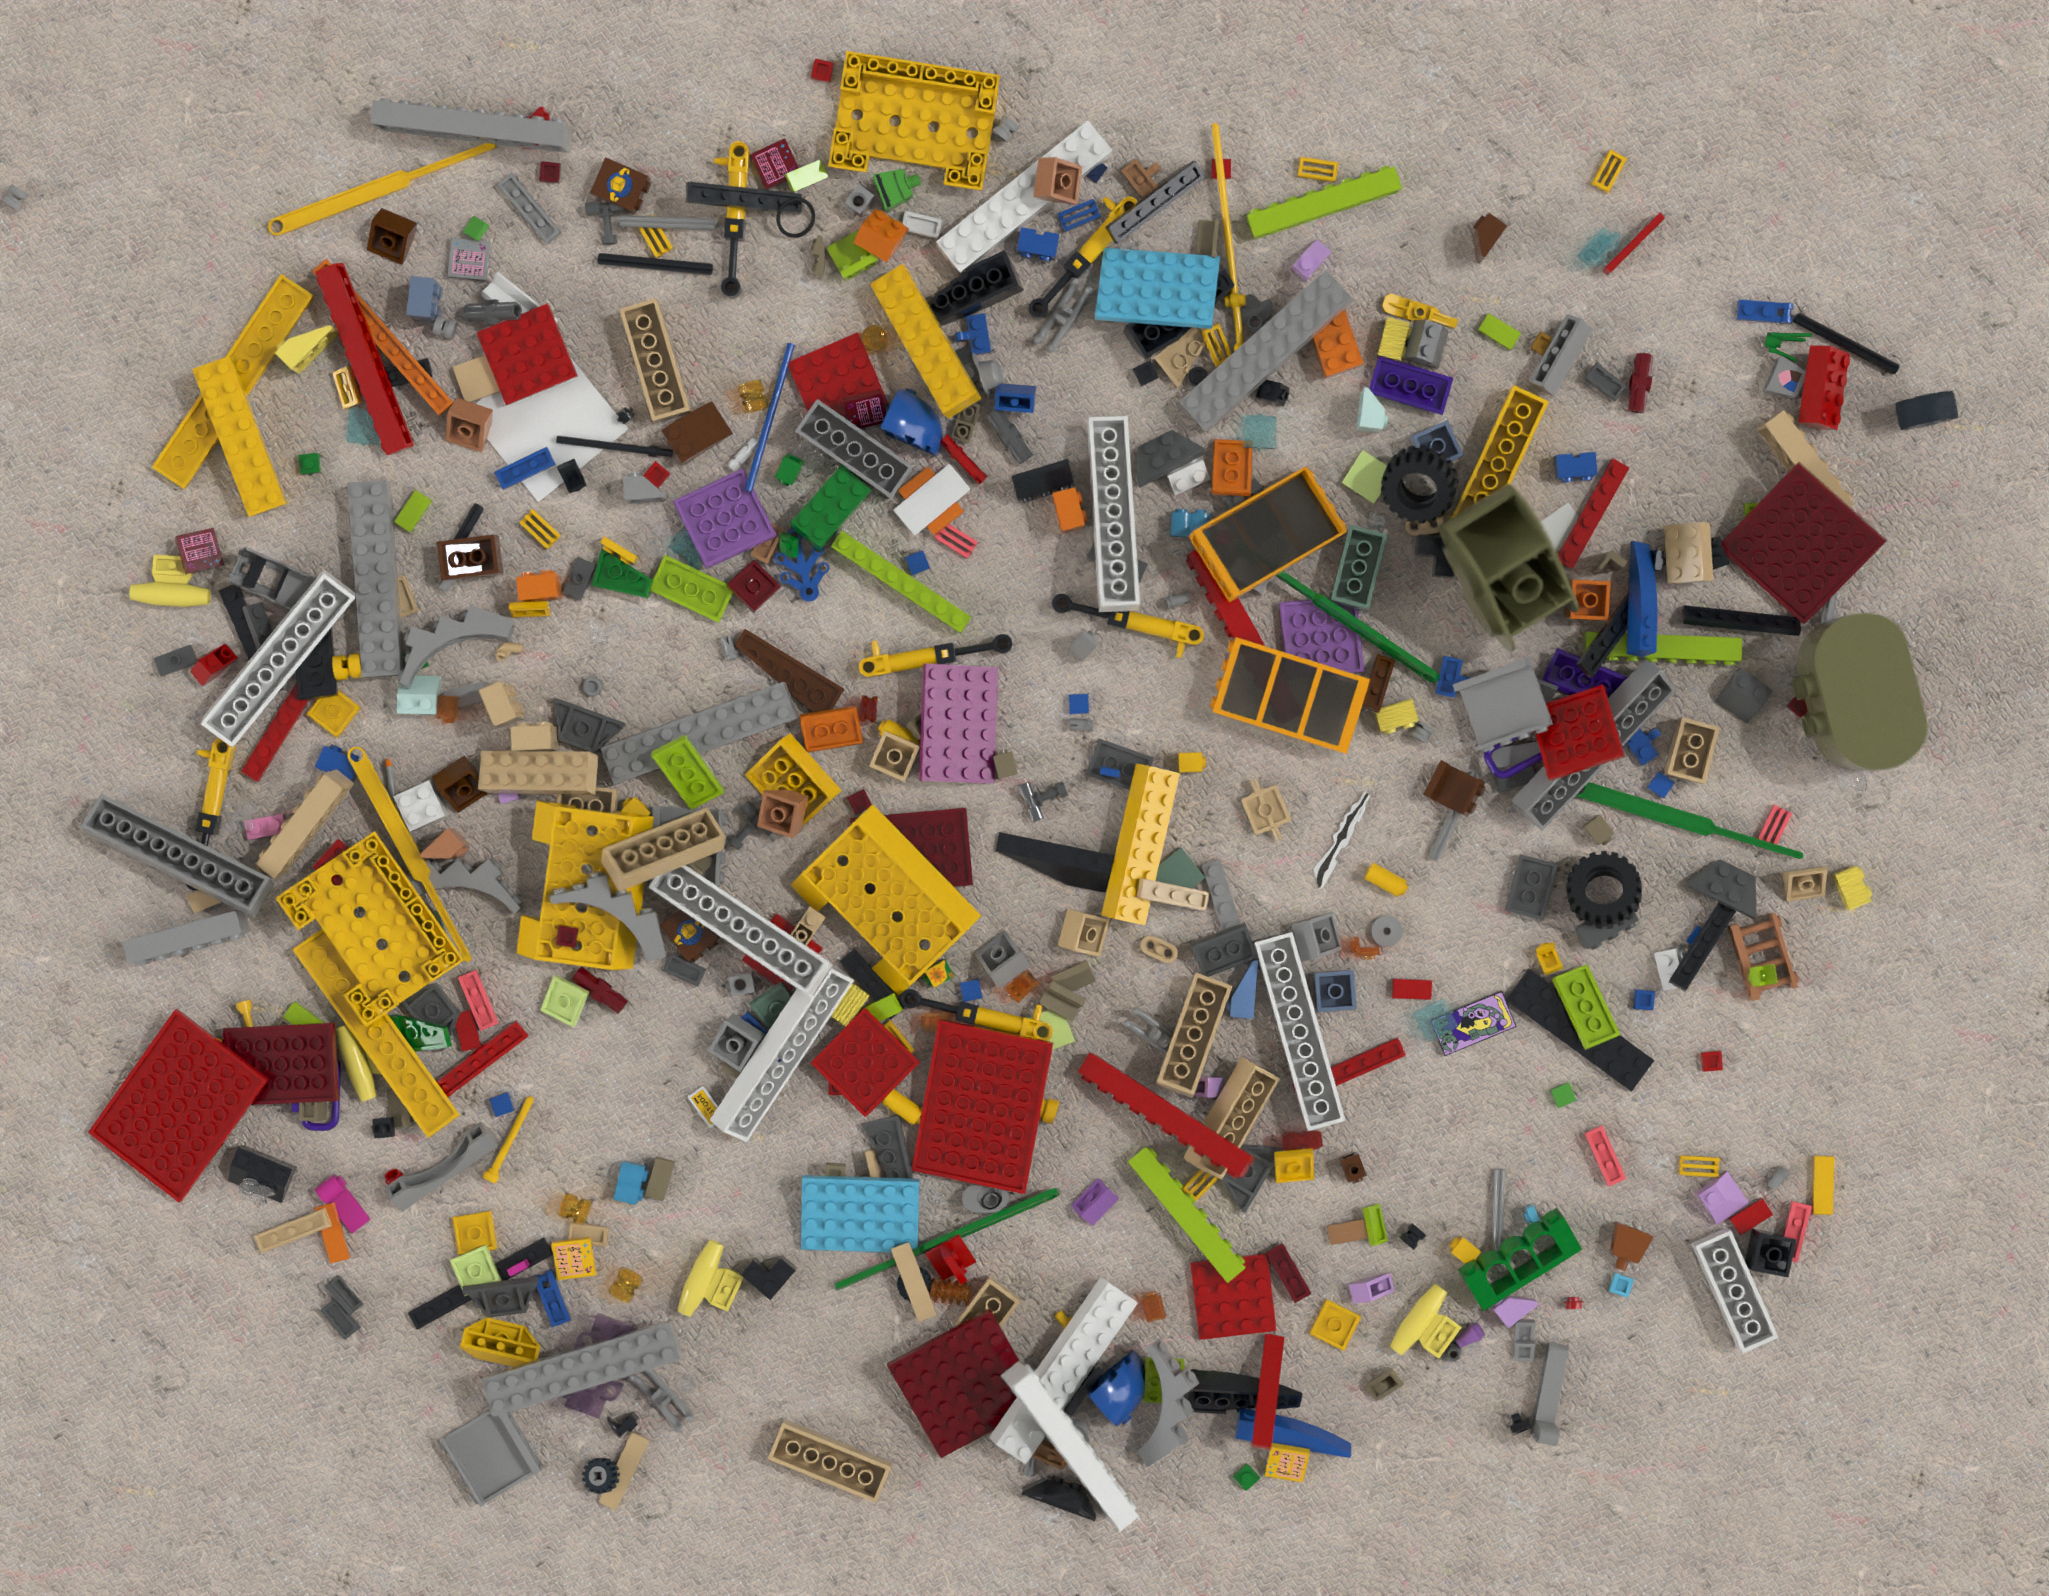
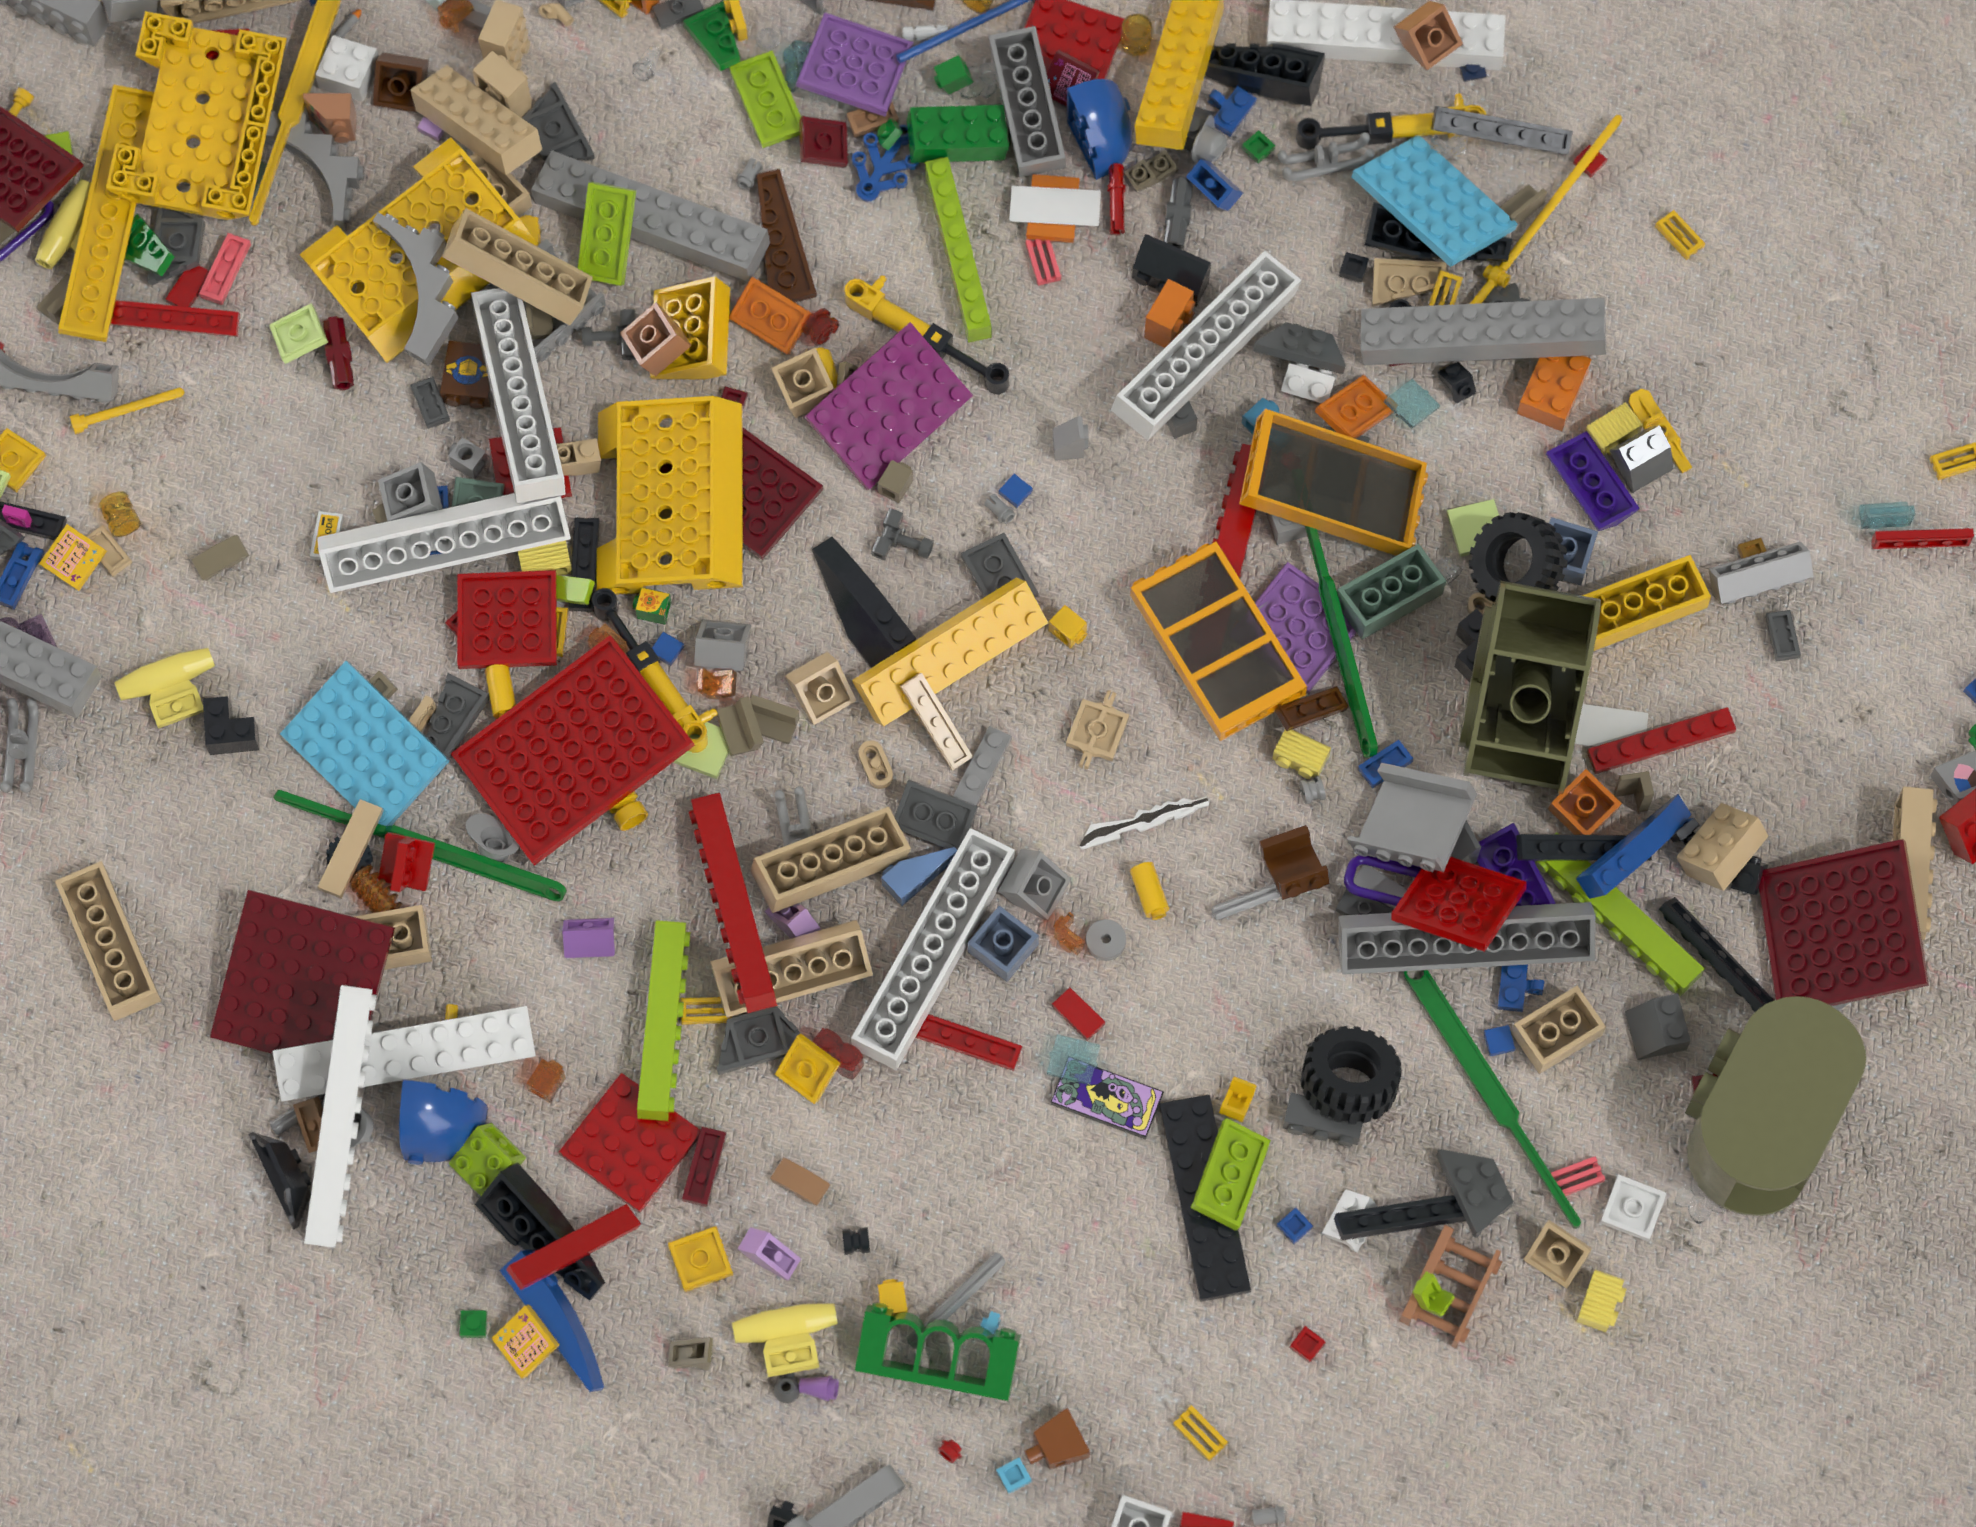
camera: 45 degrees right, 20 degrees down
black tile [372,1117,395,1138] -> none
blue tile [489,1092,515,1117] -> none
dark red tile [556,924,579,948] -> none
light grey tile [583,677,603,696] -> none
clear yellow wheel [608,1267,644,1304] -> none
dark azure brick [613,1160,649,1205] -> none
blue tile [905,550,930,576] -> none
blue brick [1017,227,1059,262] -> none
yellow piece [1052,593,1204,658] -> none
blue tile [1058,199,1101,232] -> none
black tile [1063,1360,1104,1418] -> none
blue tile [1100,767,1120,778] -> none
medium nougat plate [1121,159,1161,199] -> none
light grey arch [1137,1338,1199,1467] -> none
sand green tile [1156,847,1205,888] -> none
light grey pin [1165,591,1191,610] -> none
lime brick [1246,165,1402,240] -> none
lavender slope [1292,240,1331,281] -> none
reddish brown brick [1339,1152,1367,1184] -> none
light aqua slope [1356,387,1388,433] -> none
lime tile [1362,1203,1388,1246] -> none
reddish brown slope [1472,212,1507,264] -> none
lime tile [1478,313,1521,350] -> none
lavender slope [1492,1295,1539,1328] -> none
dark grey plate [1505,854,1558,920] -> none
light grey slope [1514,1319,1535,1362] -> none
bright green tile [1550,1082,1576,1108] -> none
blue brick [1554,452,1598,483] -> none
dark tan brick [1582,815,1615,846] -> none
coral plate [1584,1125,1626,1187] -> none
dark red piece [1628,353,1653,414] -> none
lavender slope [1695,1171,1749,1225] -> none
none -> green plate [1242,130,1276,164]
none -> white plate [1600,1174,1667,1242]

